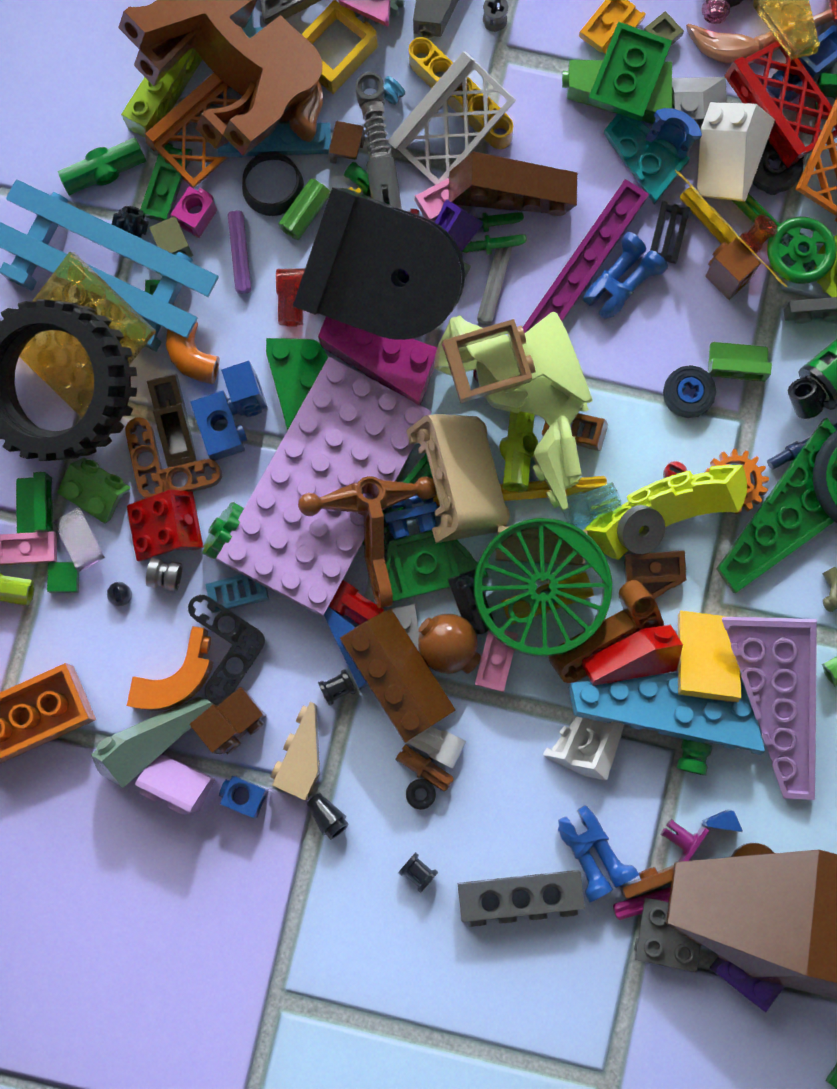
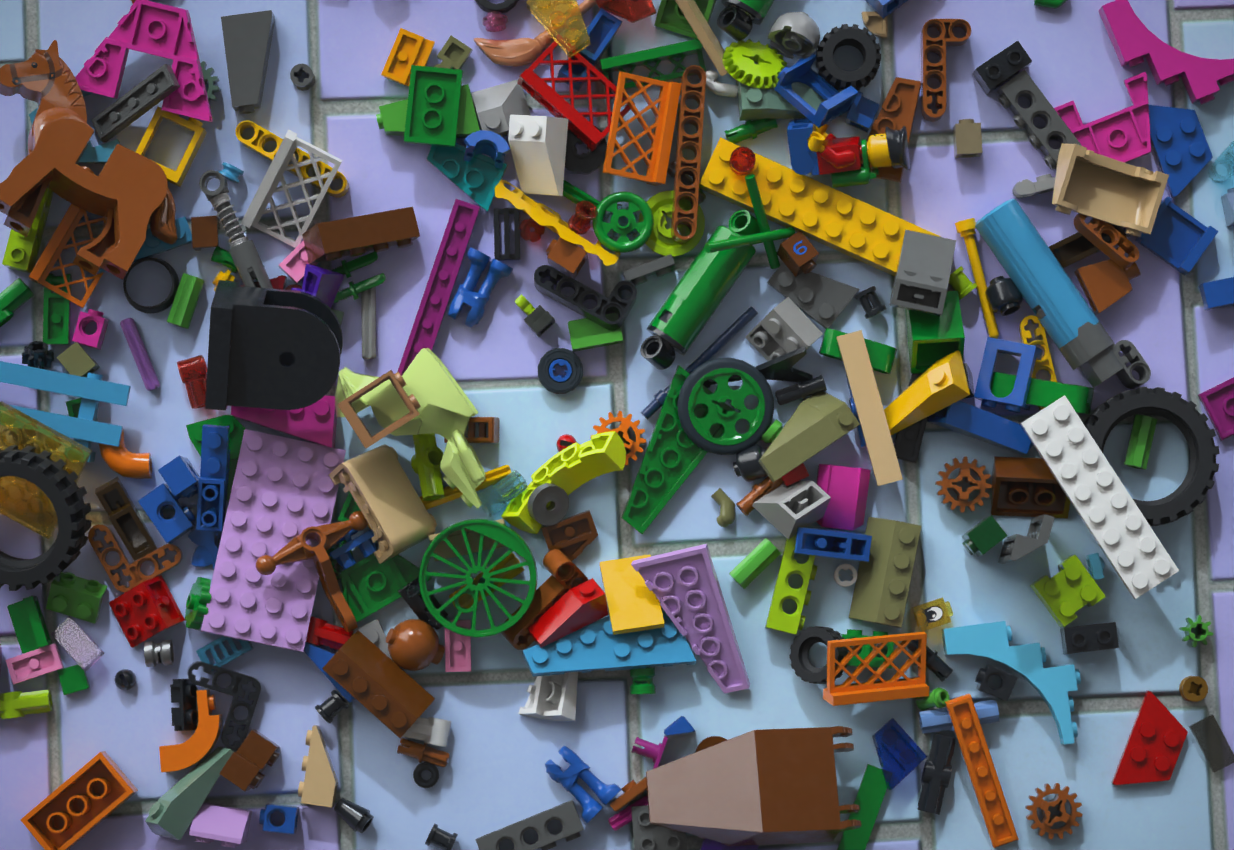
camera: 20 degrees left, 5 degrees up
none -> black hinge [170,678,198,731]
none -> blue plate [188,529,222,569]
none -> blue slope [196,424,230,531]
none -> pearl dark grey piece [514,294,555,337]
none -> clear red plate [520,217,545,242]
none -> black beam [534,265,637,330]

